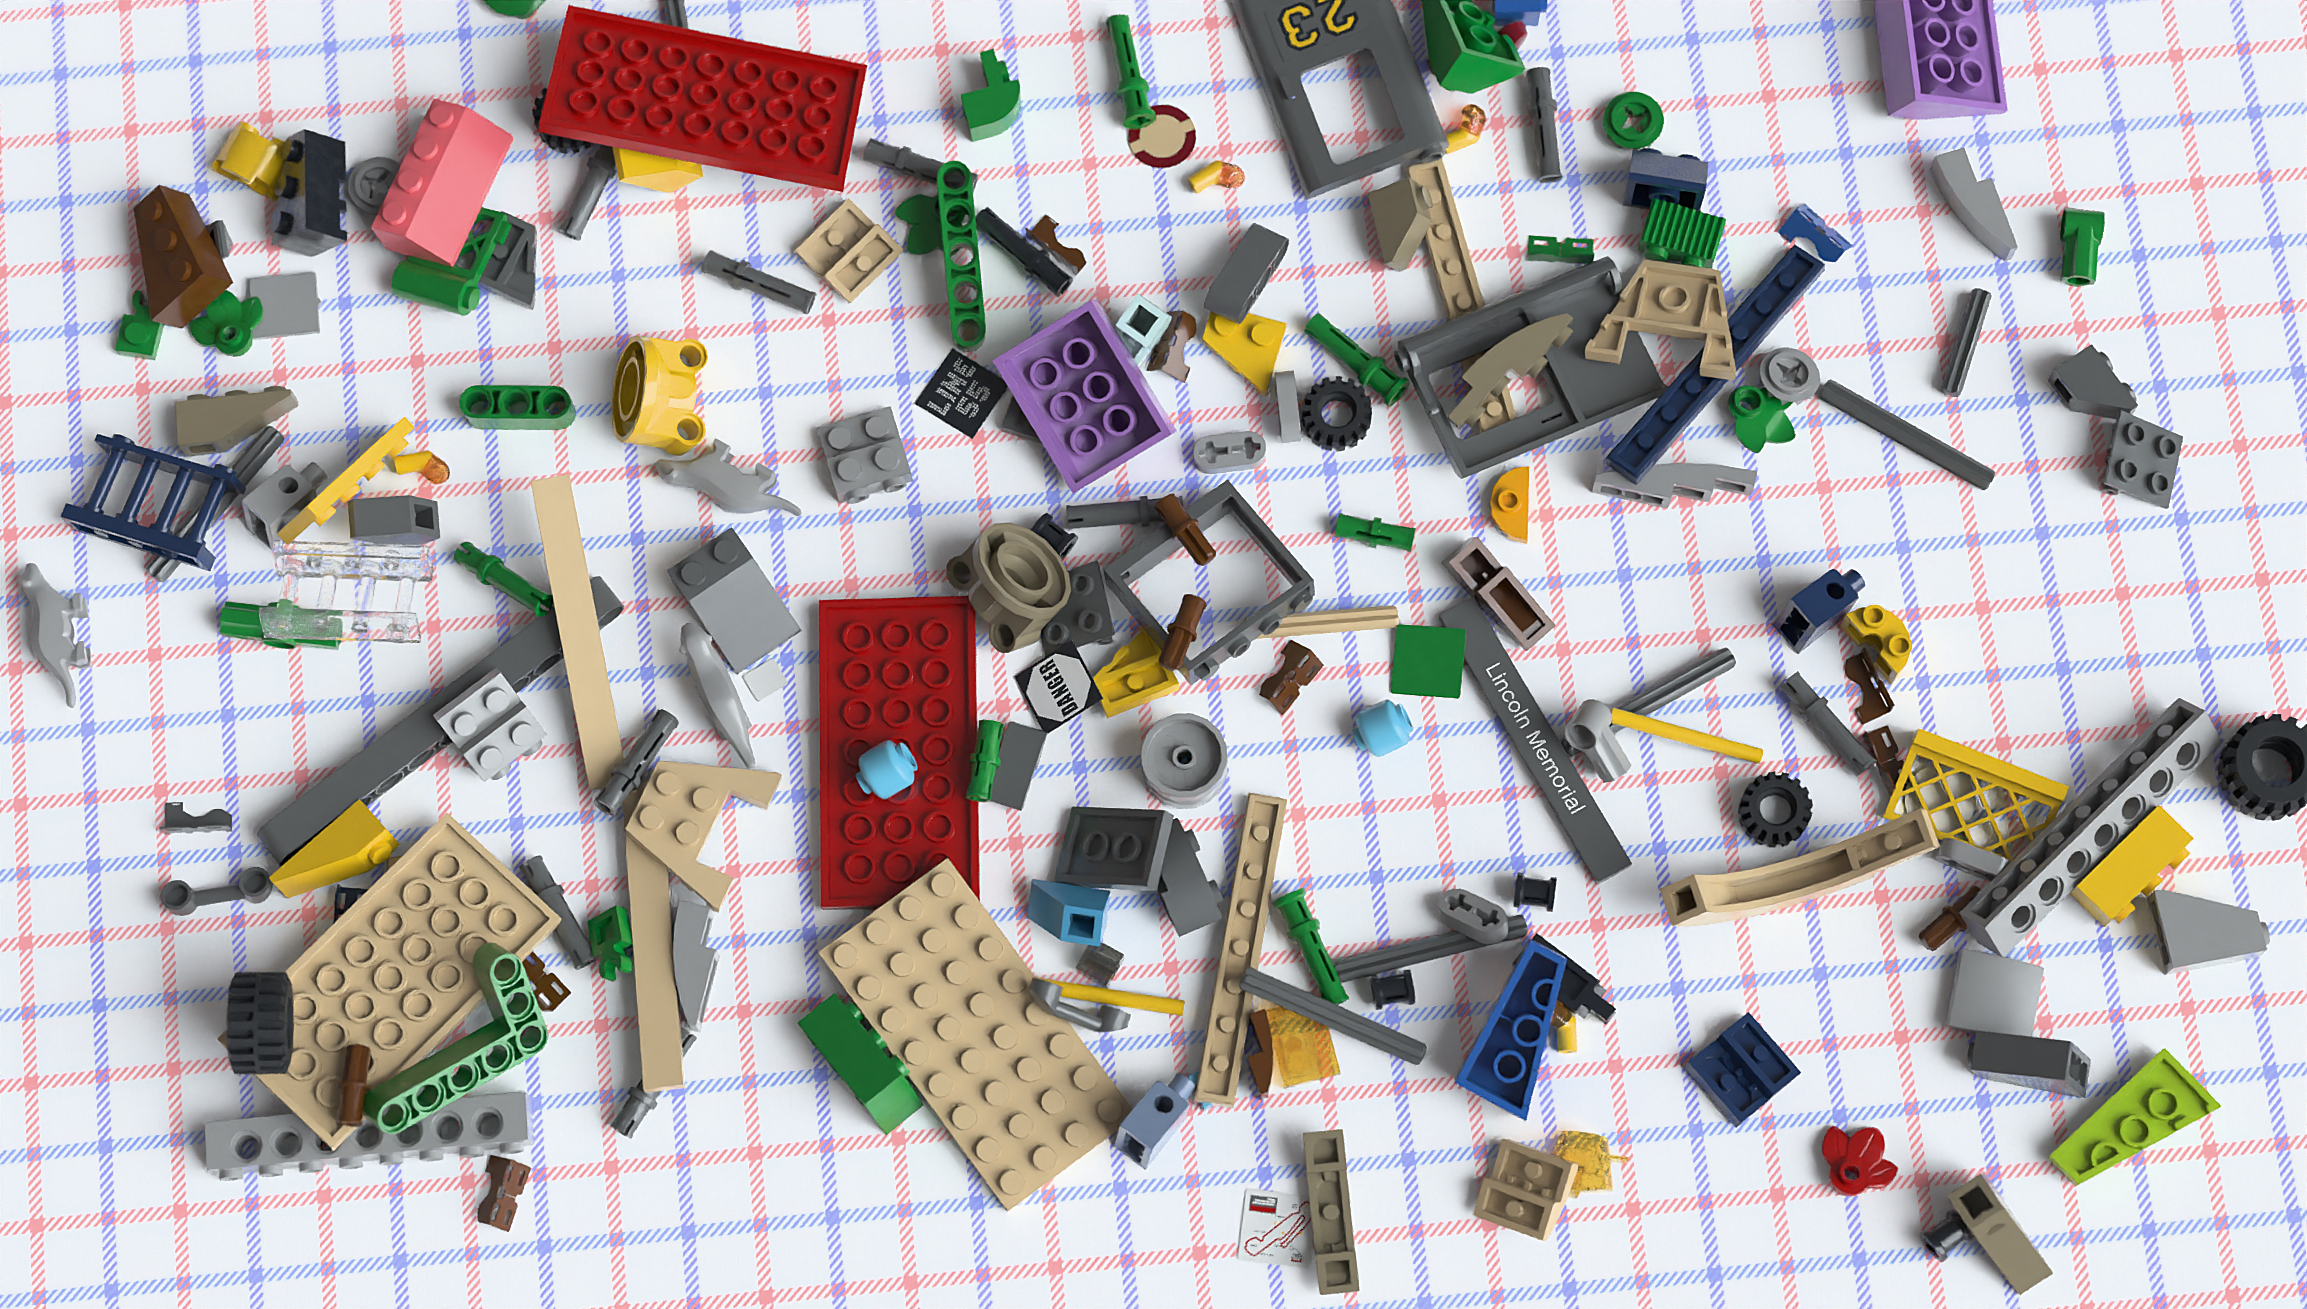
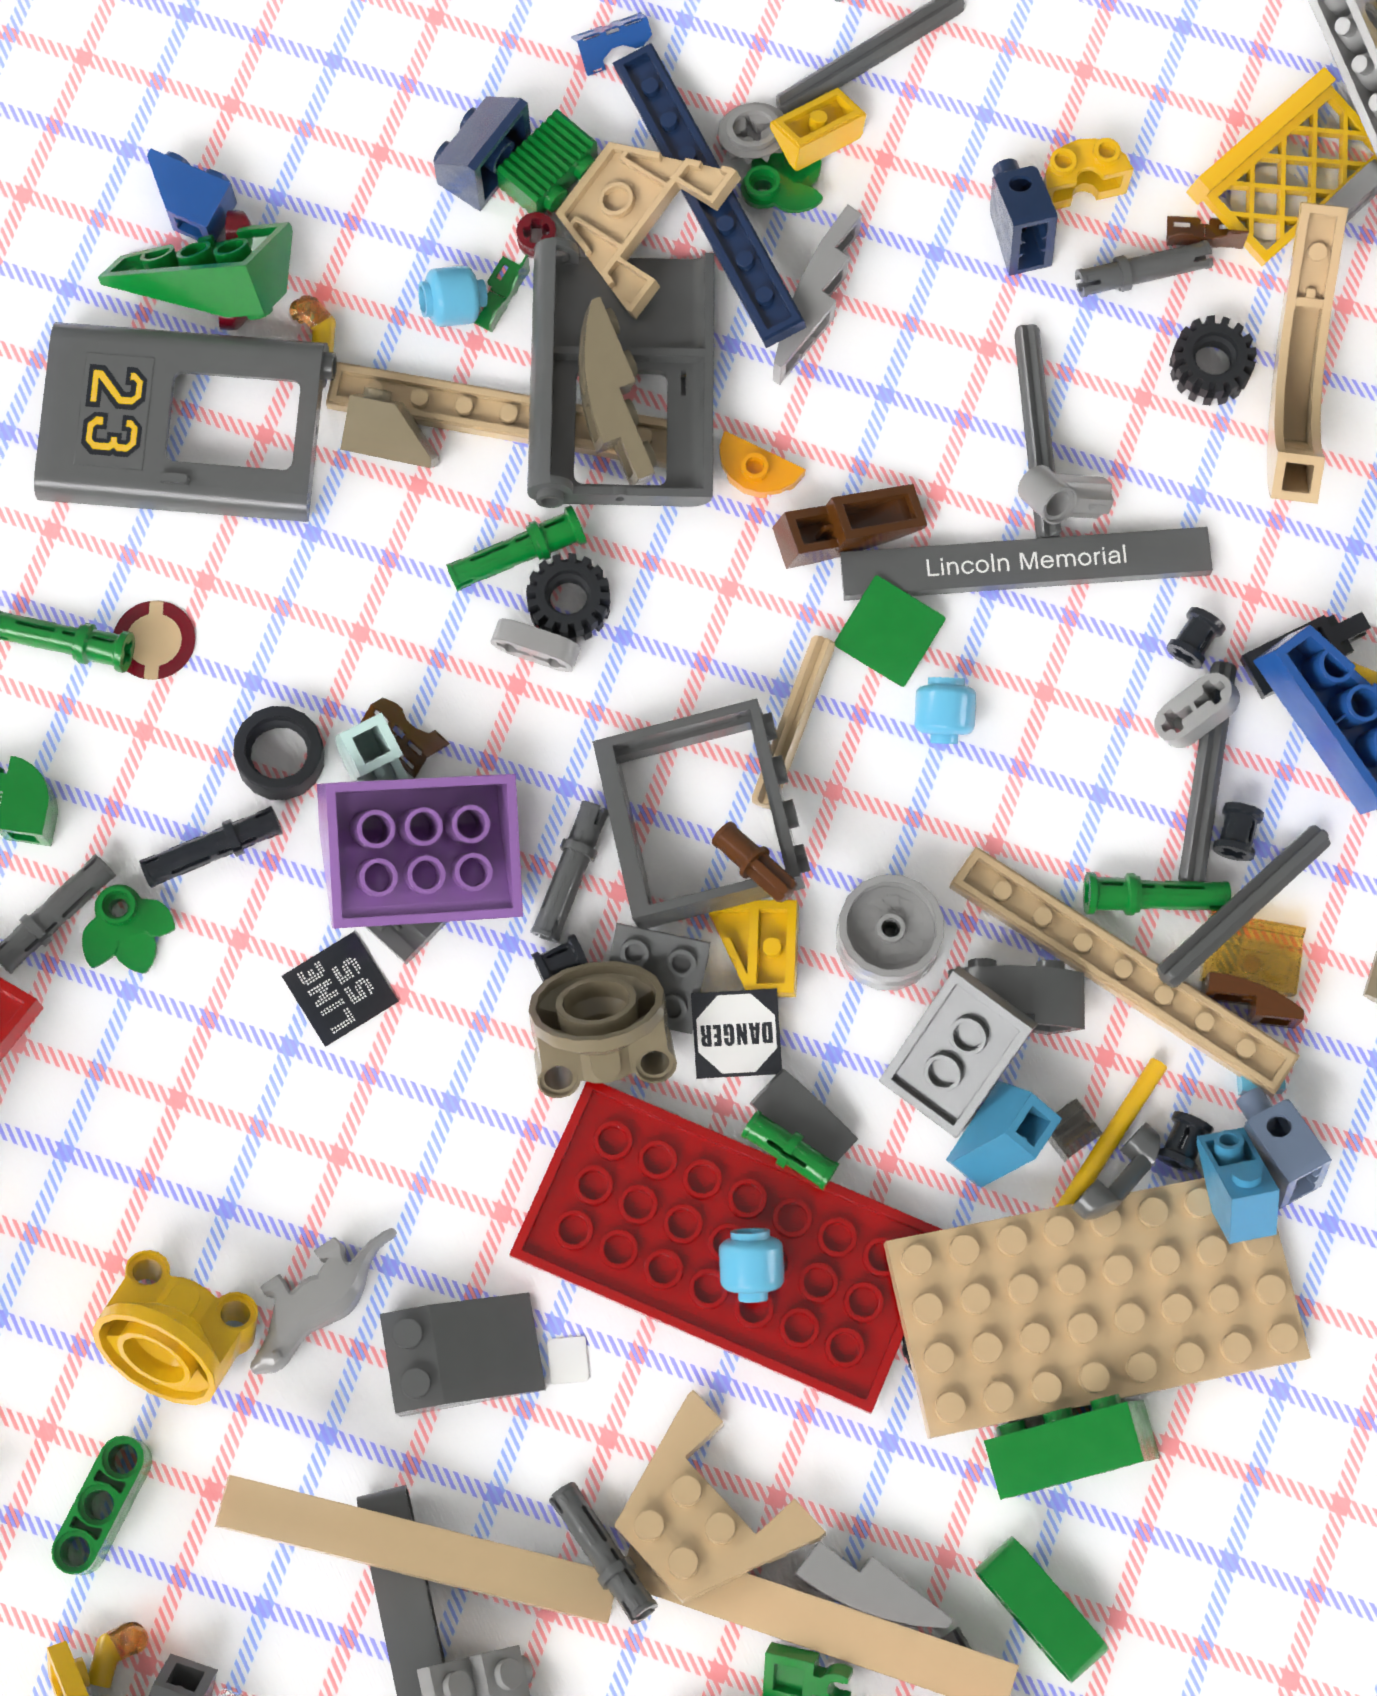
camera: 70 degrees left, 0 degrees up
green pin [454,541,553,617] -> none
light grey animal [679,622,756,769] -> none
dark grey pin [701,250,816,315] -> none
tan slope [794,198,904,304] -> none
light grey plate [817,406,913,504] -> none
green beam [937,160,986,353] -> none
reddish brown piece [1025,214,1087,276] -> none
reddish brown axle [1154,493,1216,566] -> none
arm [1187,160,1245,194] -> none
light grey beam [1193,431,1266,474] -> none
yellow wing [1202,311,1287,396] -> none
dark grey beam [1204,222,1290,324] -> none
reddish brown piece [1259,640,1324,716] -> none
green pin [1334,512,1416,552] -> none
dark grey pin [1526,67,1562,183] -> none
green gear [1603,91,1664,150] -> none
yellow bar [1610,707,1764,764] -> none
reddish brown piece [1845,646,1895,725] -> none
none -> black tyre [233,706,325,800]
none -> medium azure head [418,265,487,327]
none -> dark red bush [516,212,557,258]
none -> yellow slope [769,87,867,171]
none -> green beam [974,1536,1109,1684]
none -> black bush [1157,1111,1214,1174]
none -> dark azure slope [1197,1127,1279,1244]

